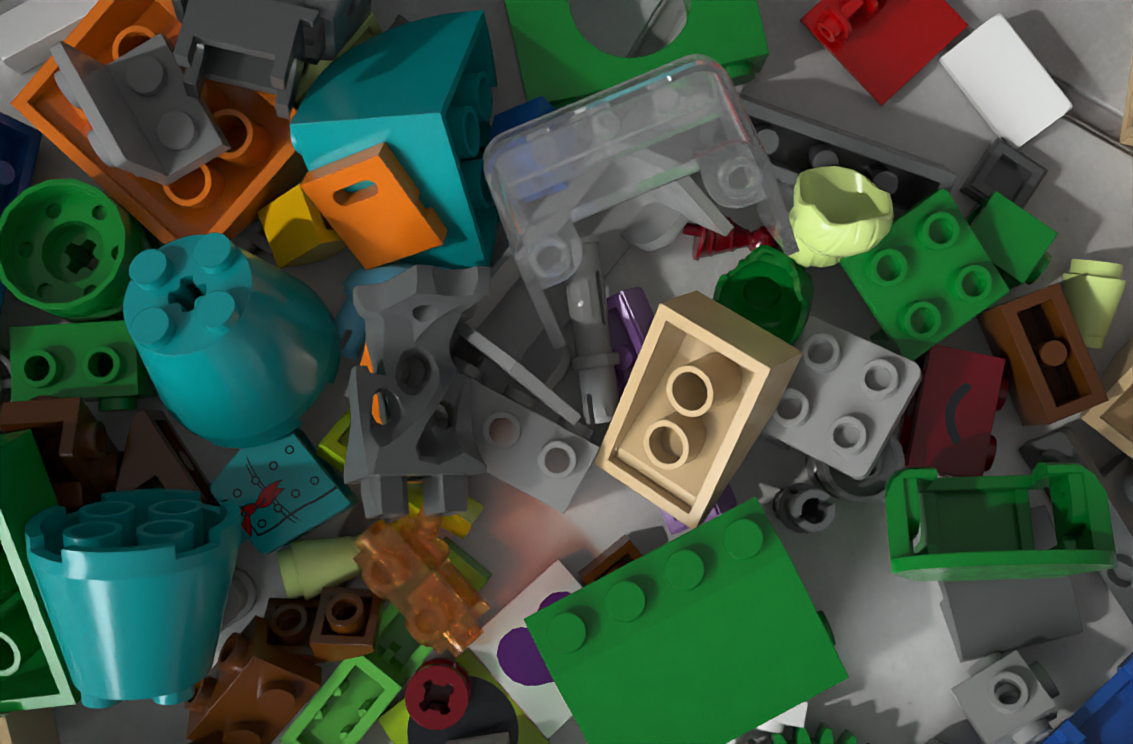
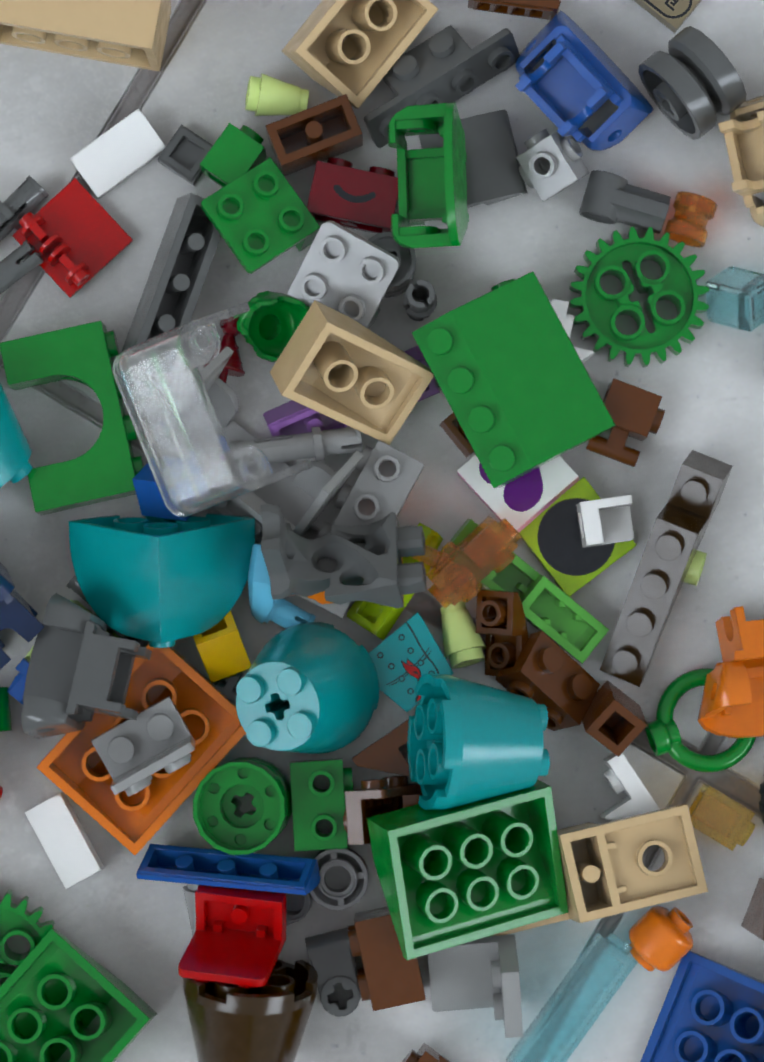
camera: 95 degrees left, 0 degrees up
orange piece [300,142,448,271] -> none
dark red wheel [405,657,472,730] -> none
yellowish green hair [781,166,894,268] -> none

